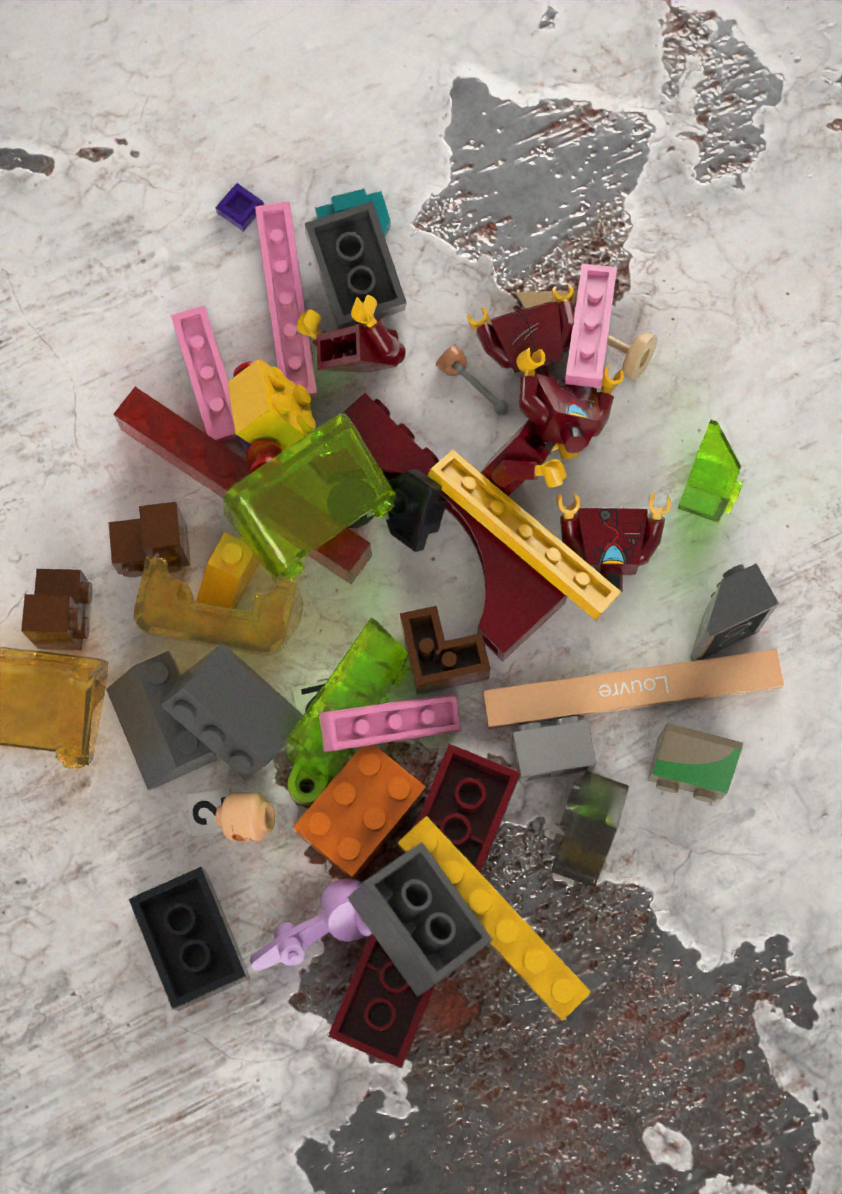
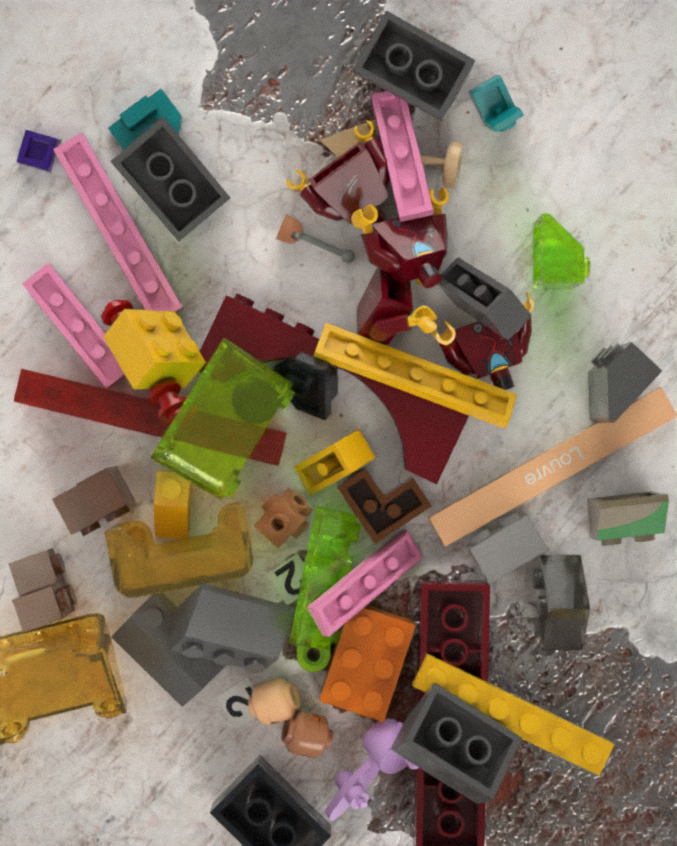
camera: 25 degrees left, 15 degrees up
dark red torso [297,295,406,373] -> none
none -> nougat brick [254,487,313,548]
none -> nougat head [281,710,333,759]
none -> yellow slope [294,429,376,496]
none -> dark grey slope [353,11,475,121]
none -> dark grey brick [438,257,532,341]
none -> teal bracket [468,74,524,132]

